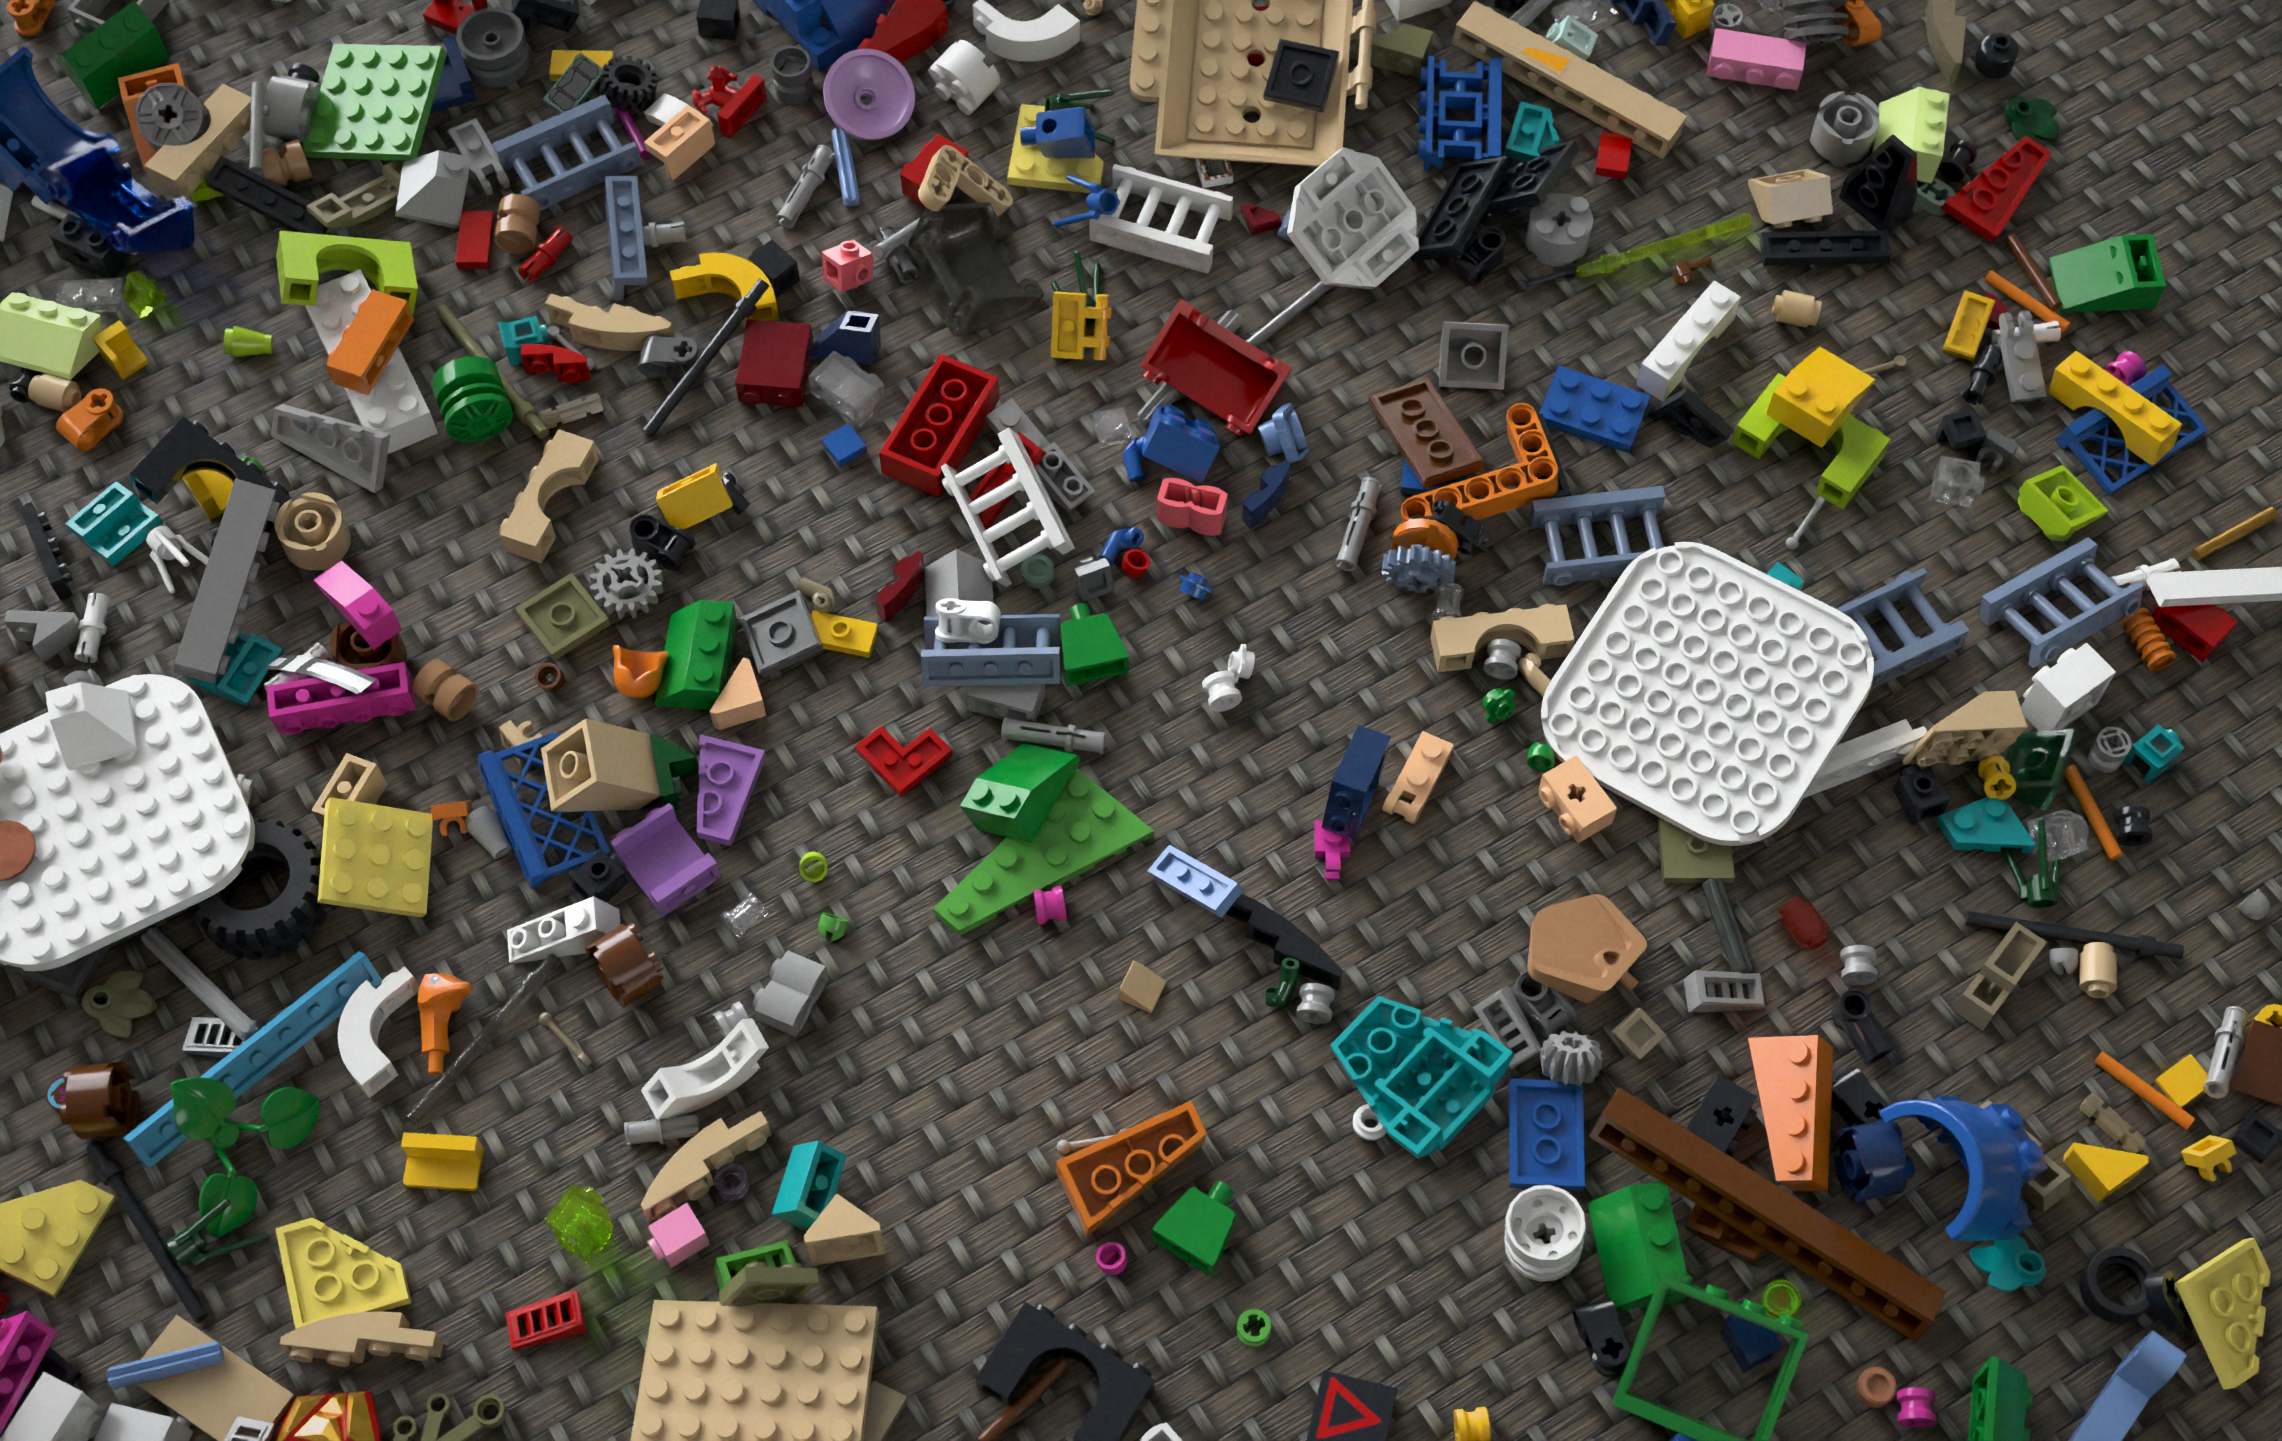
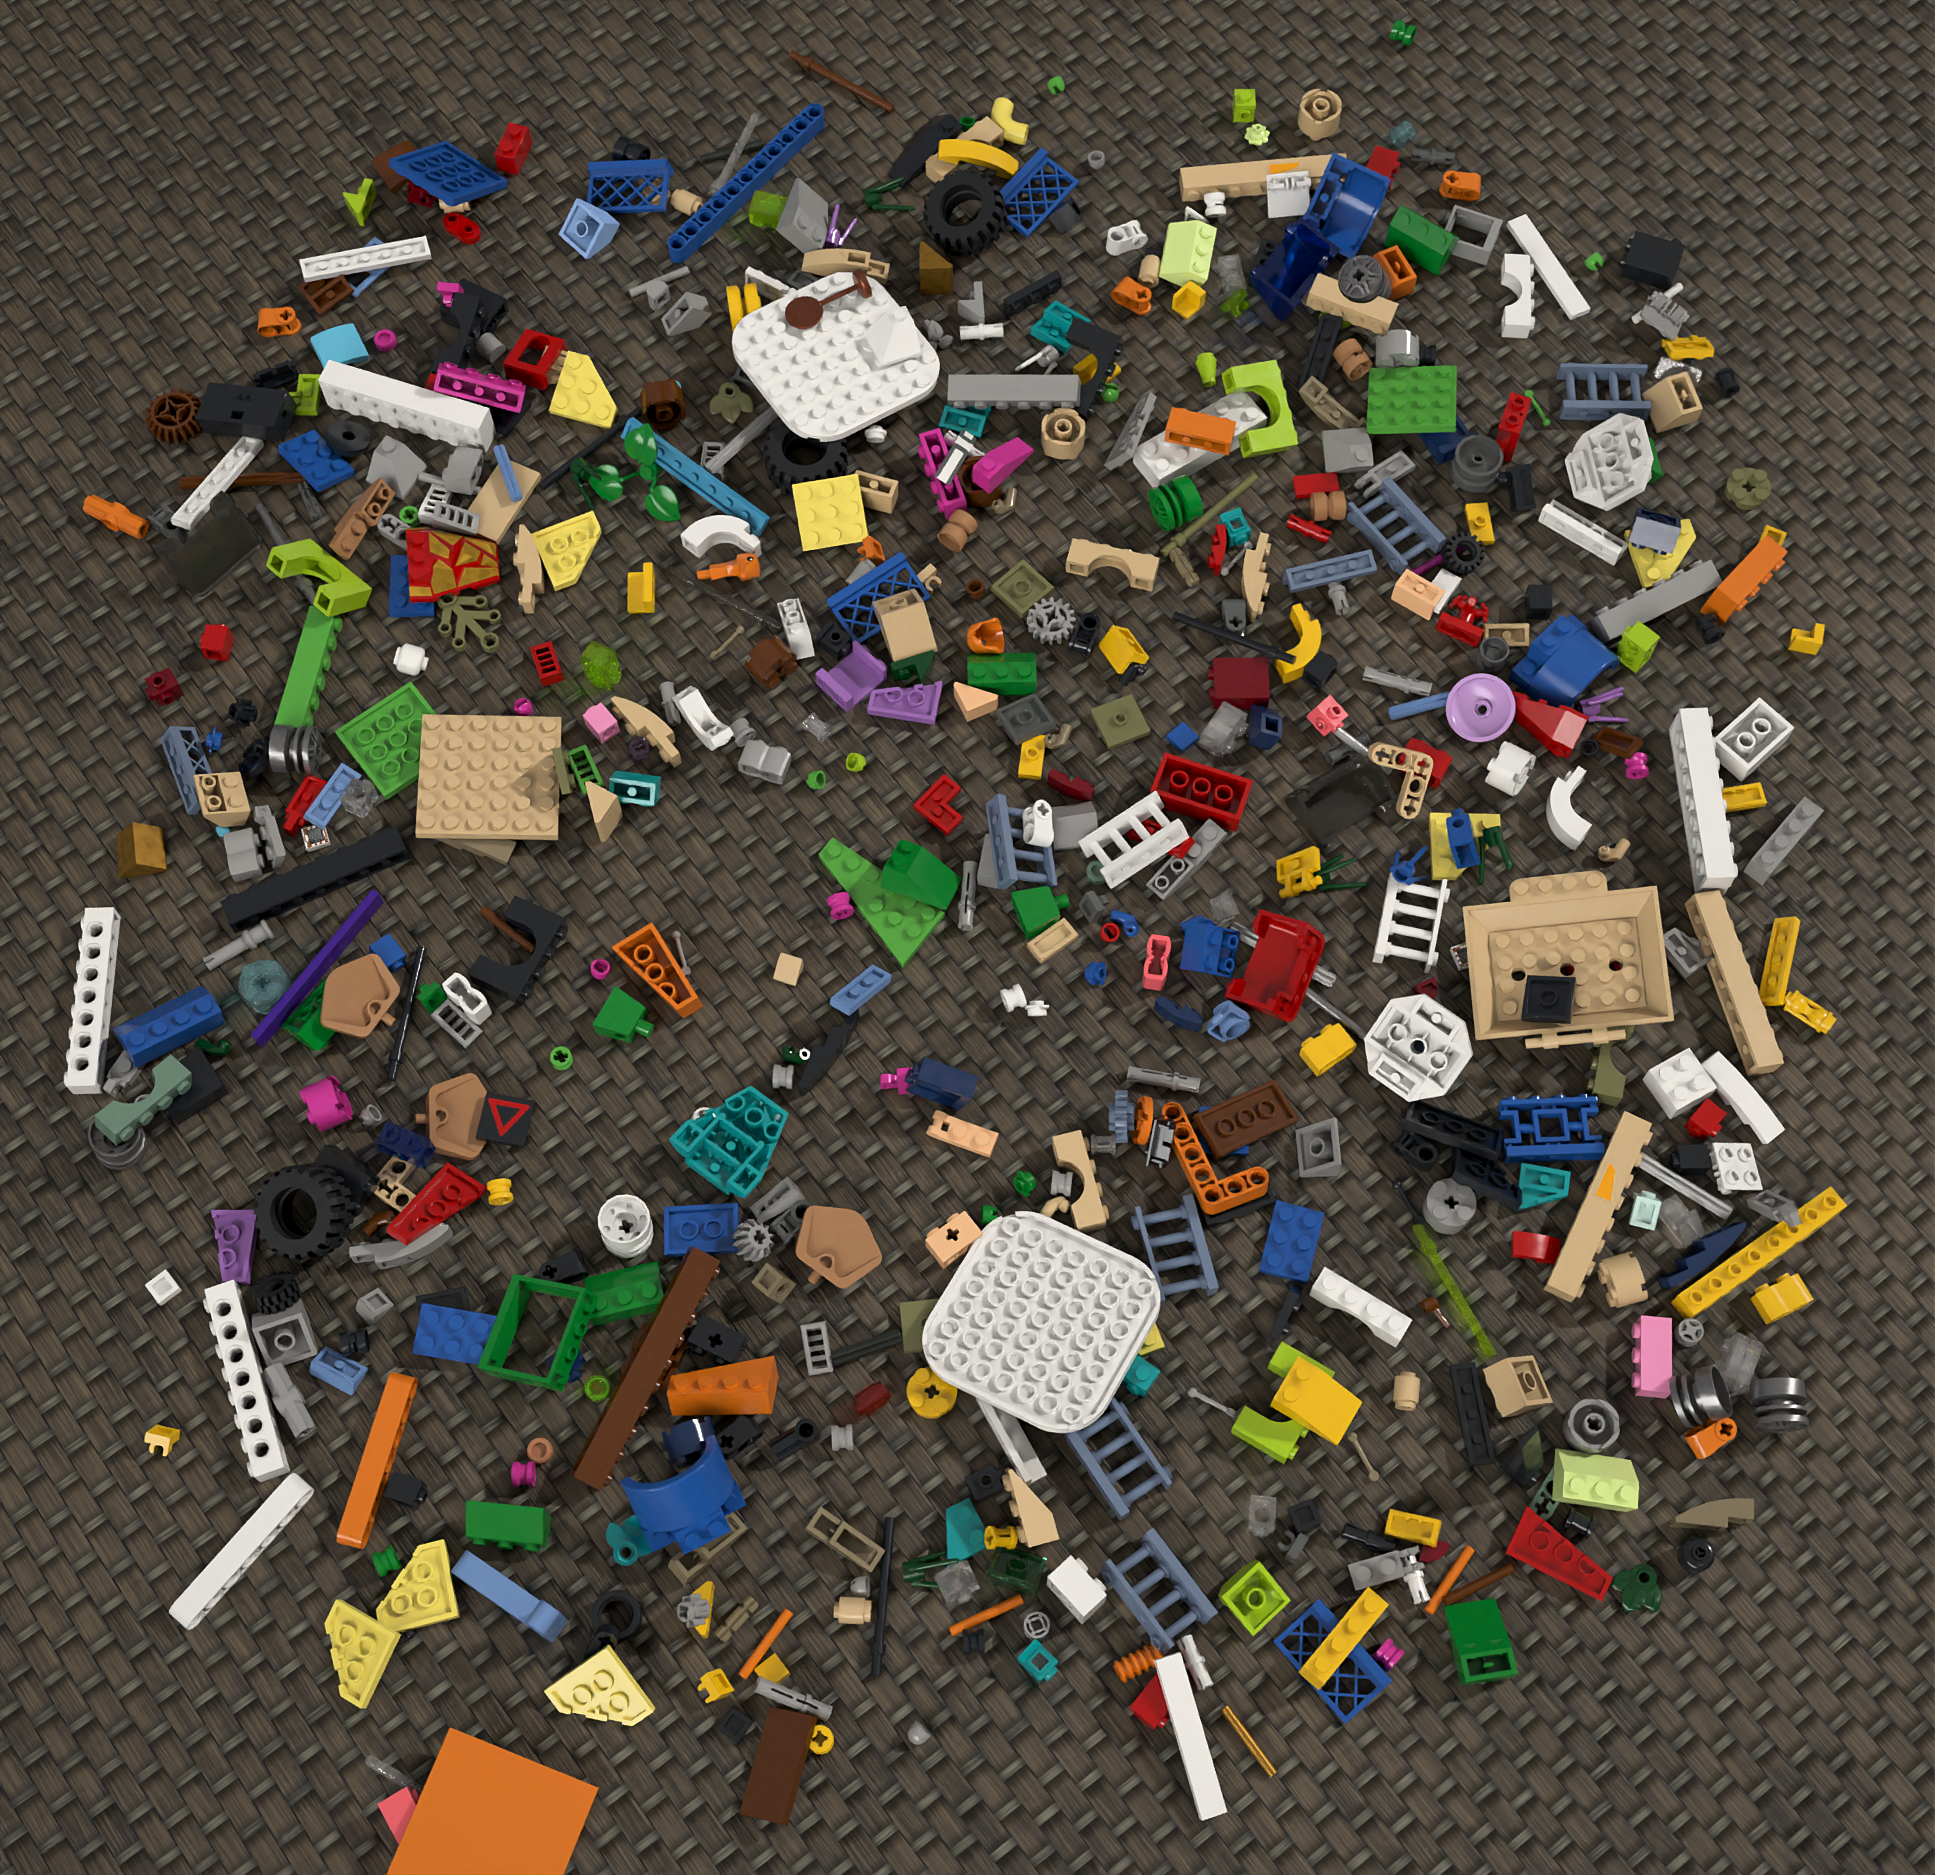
camera: 85 degrees right, 5 degrees up
light grey bar [249,81,265,172] -> none
tile [543,52,603,114] -> none
none -> dark pink hinge [514,698,533,716]
none -> light grey gear [677,1593,710,1628]
none -> yellow plate [907,1367,957,1419]
none -> dark tan arm [992,487,1017,514]
none -> tan tile [1027,918,1079,964]
none -> olive plate [1090,694,1151,750]
none -> yellow brick [1299,1023,1357,1076]
none -> tan slope [1481,623,1529,646]
none -> tan brick [1597,1251,1648,1308]

